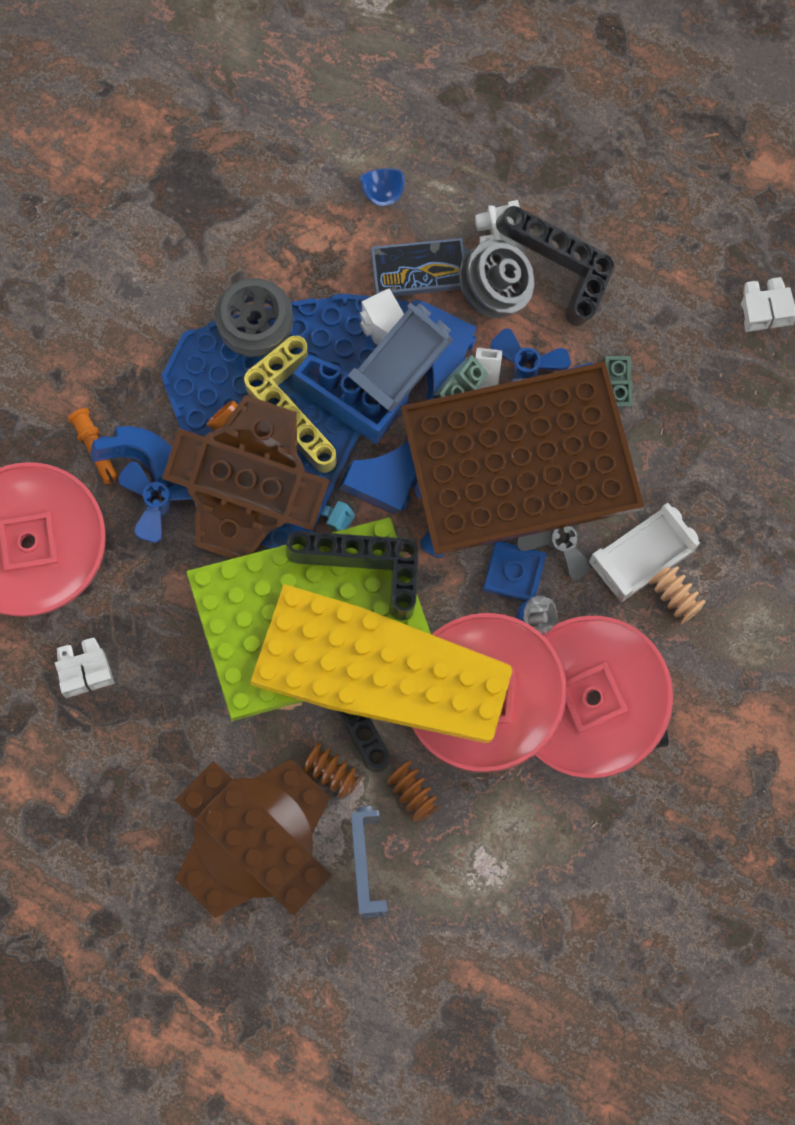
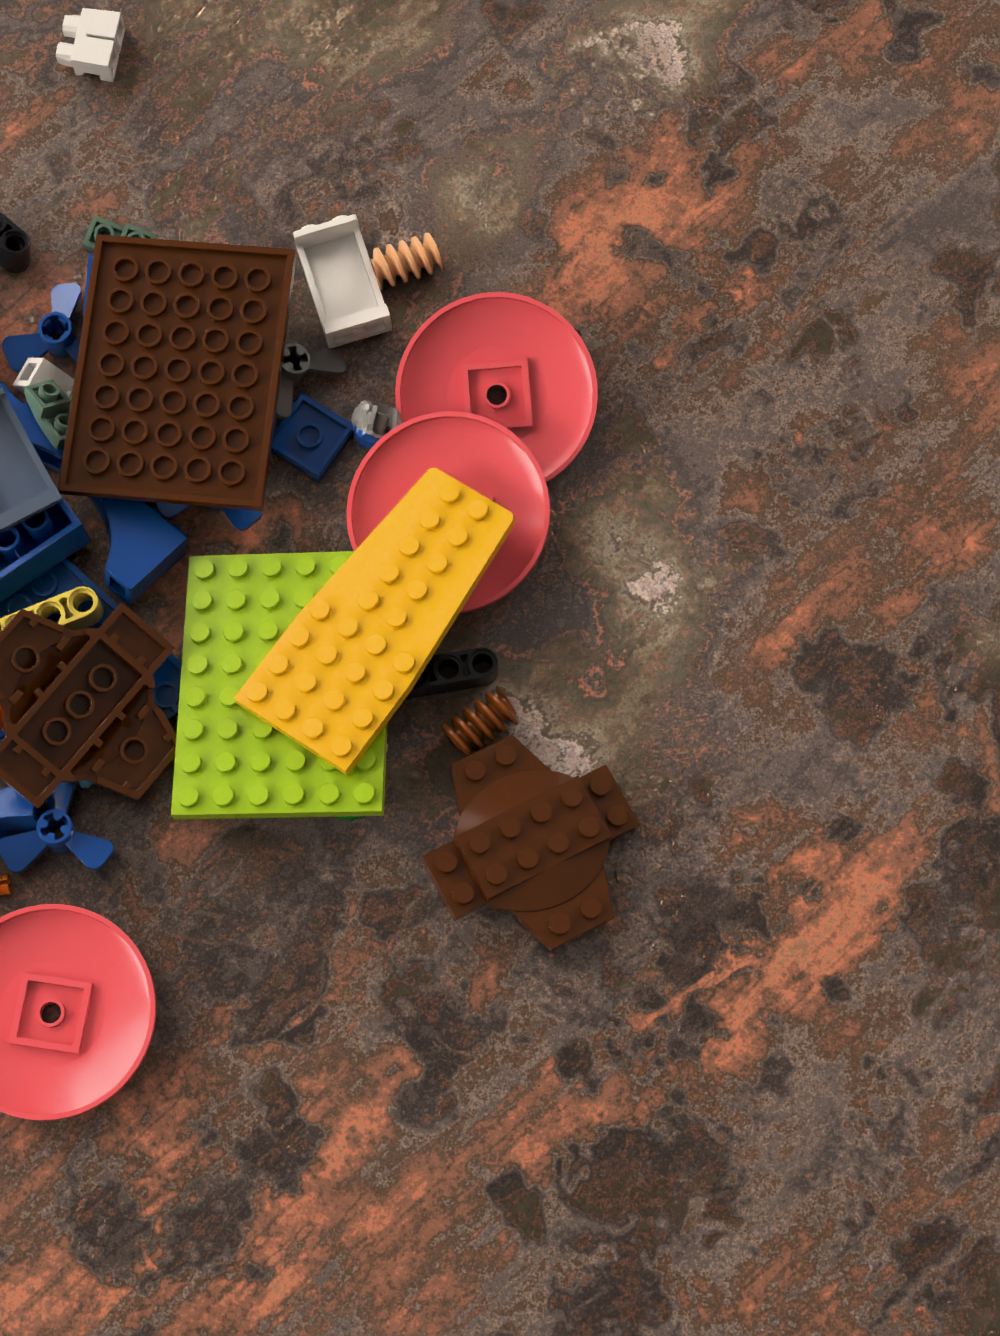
camera: 70 degrees left, 0 degrees up
white hips [55,638,115,698] -> none
black beam [286,531,418,621] -> none
medium azure tile [321,501,355,532] -> none
sand blue panel [351,806,388,918] -> none
dark orange piece [386,760,443,822] -> none

